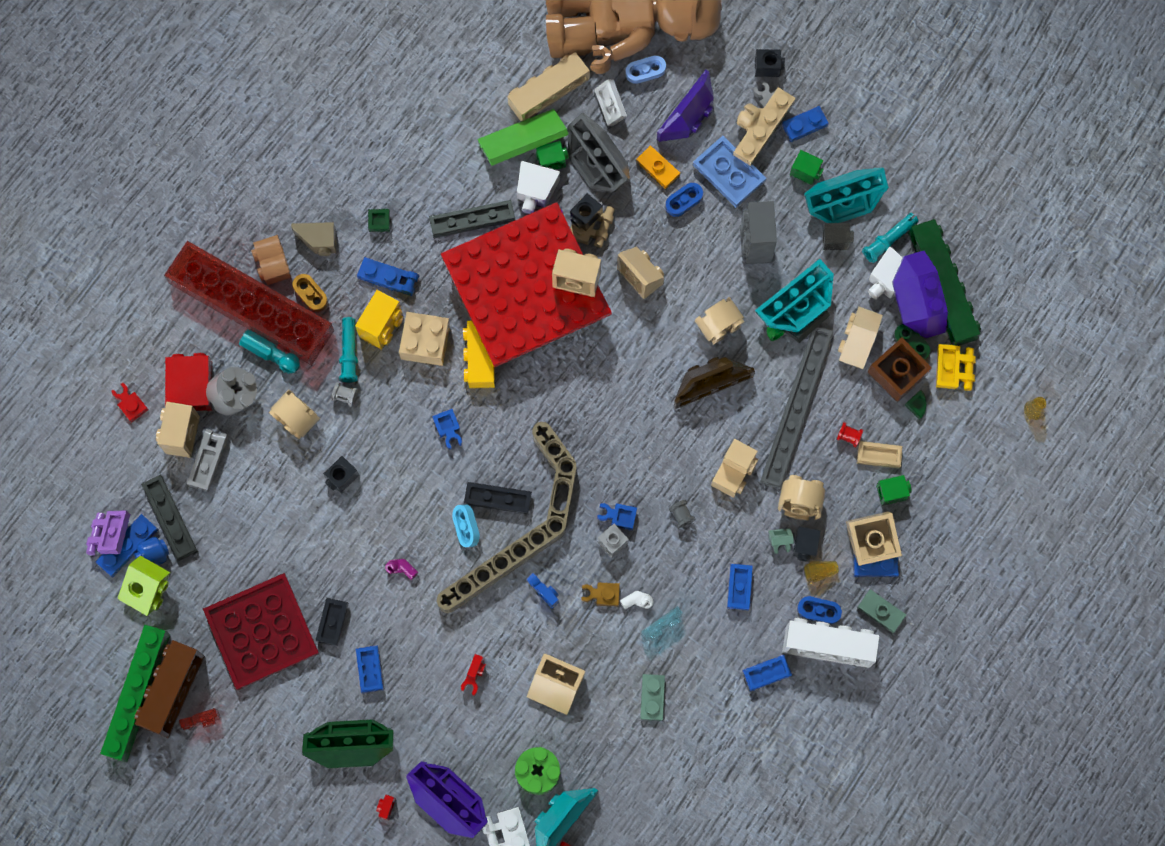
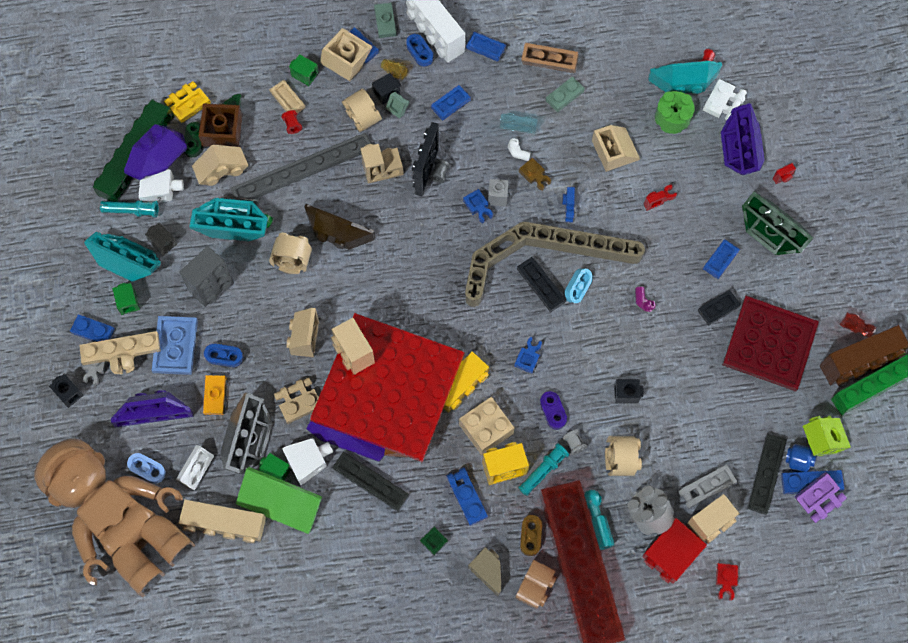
camera: 135 degrees left, 5 degrees down
black brick [570,193,603,231] -> none
clear yellow cone [1024,397,1046,420] -> none
none -> black plate [412,122,439,197]
none -> medium nougat brick [521,43,579,73]
none -> dark purple plate [540,391,567,430]

